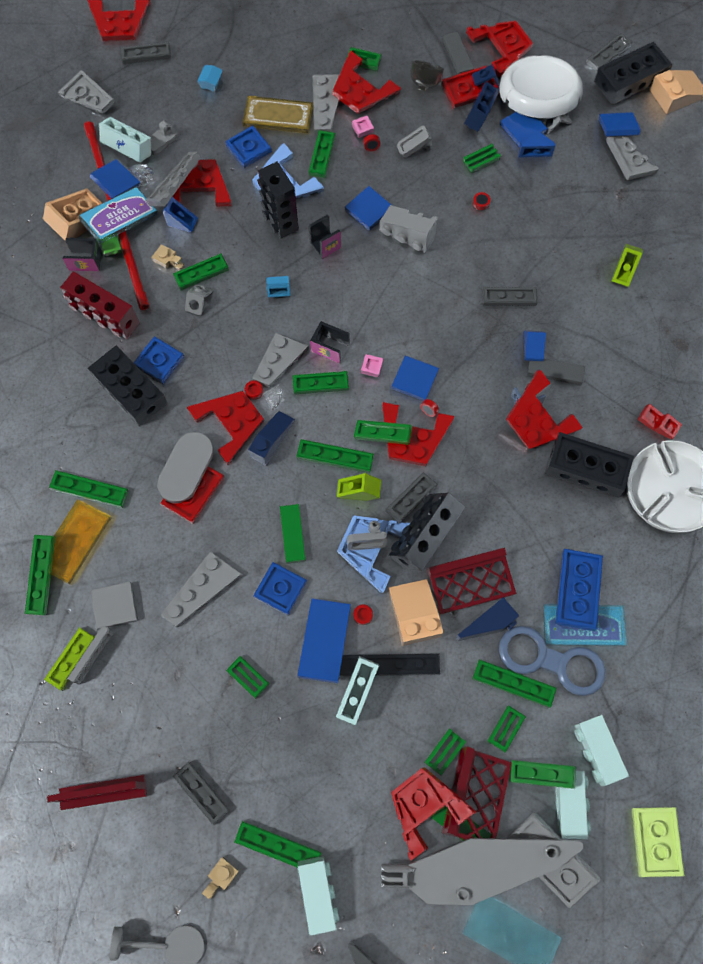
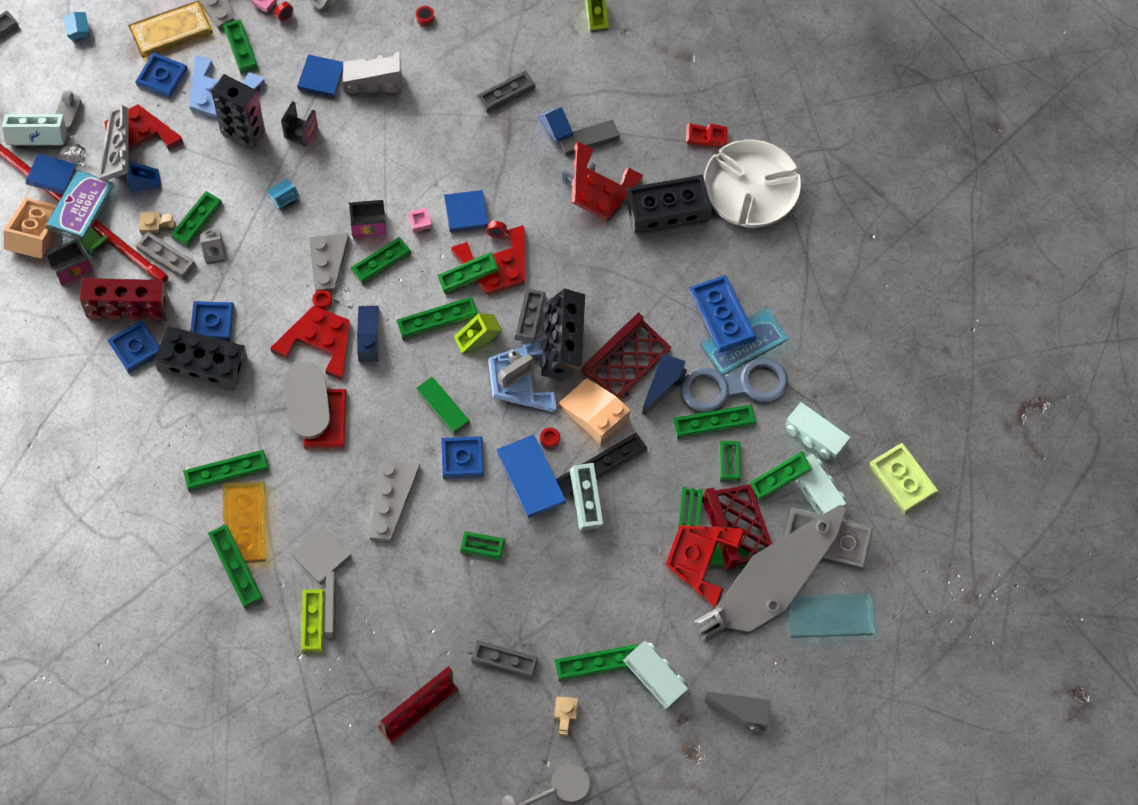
camera: 35 degrees left, 5 degrees down
none -> blue tile [107,320,159,373]
none -> light grey tile [136,232,196,279]

